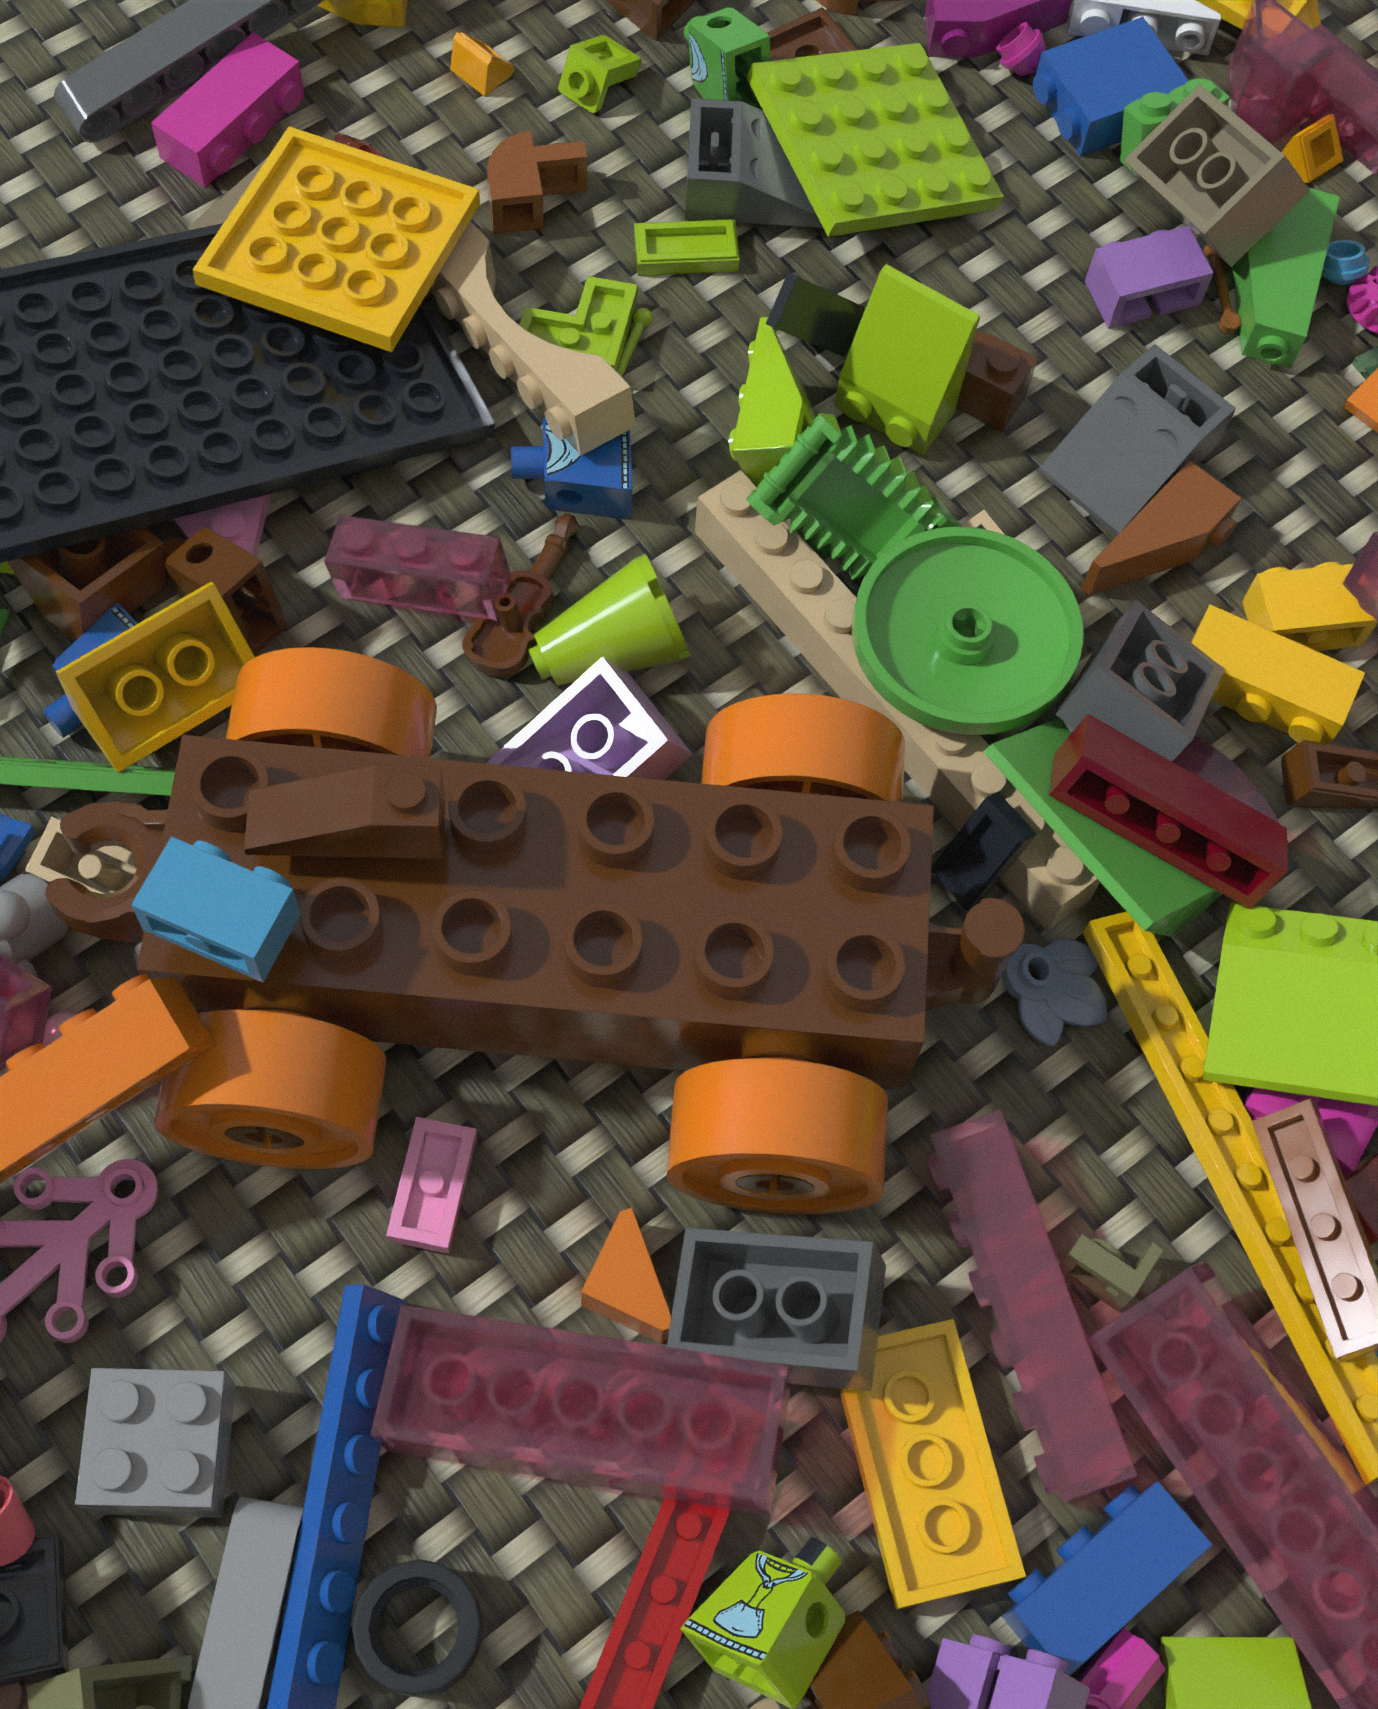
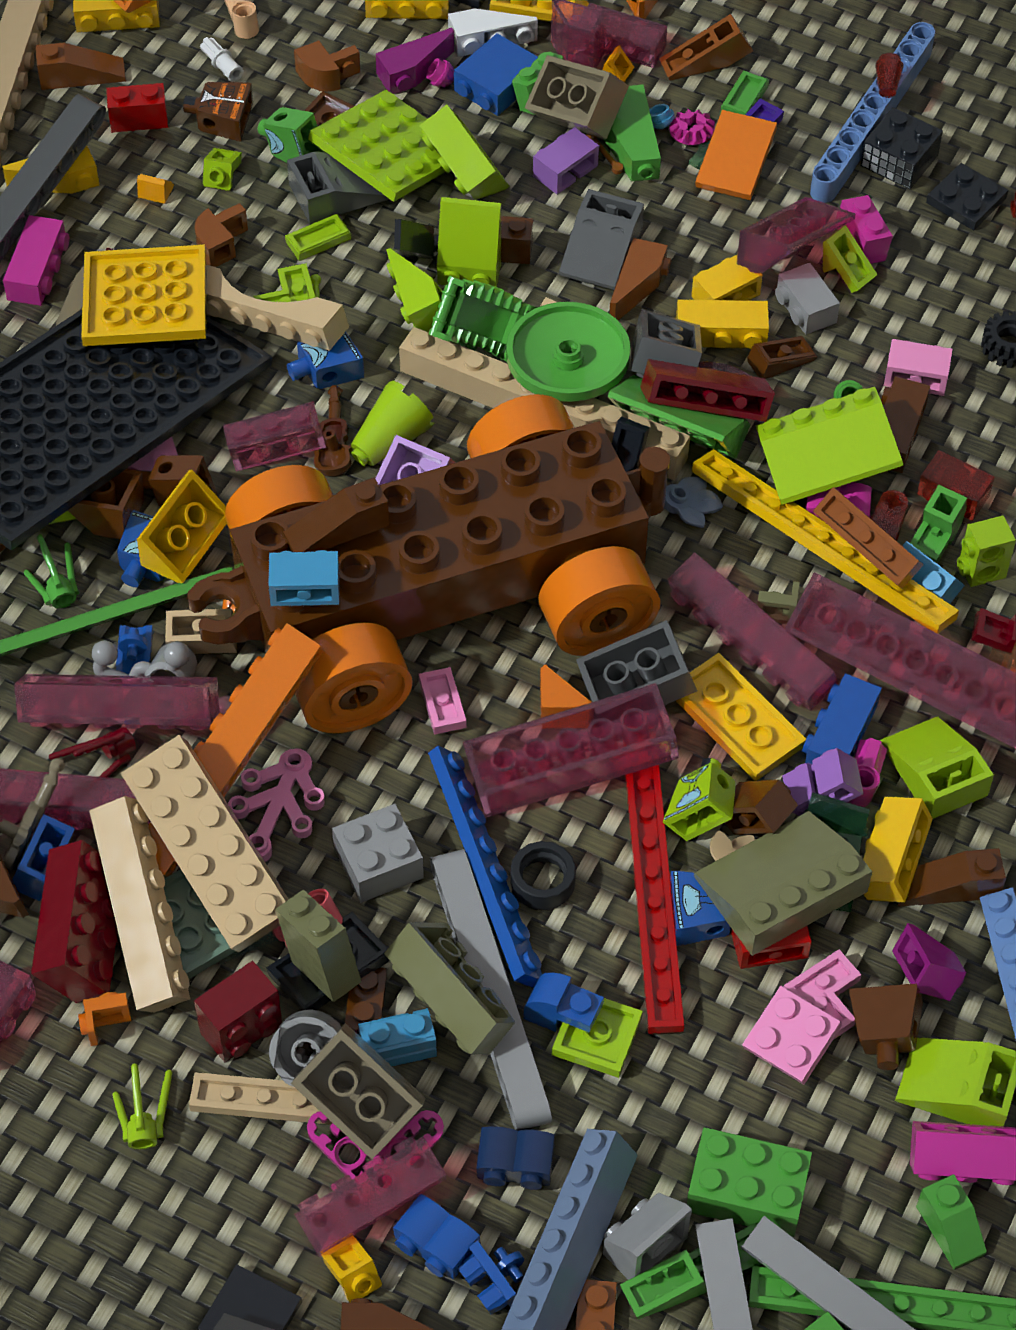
camera: 20 degrees left, 10 degrees down
none -> lime slope [419,104,510,200]

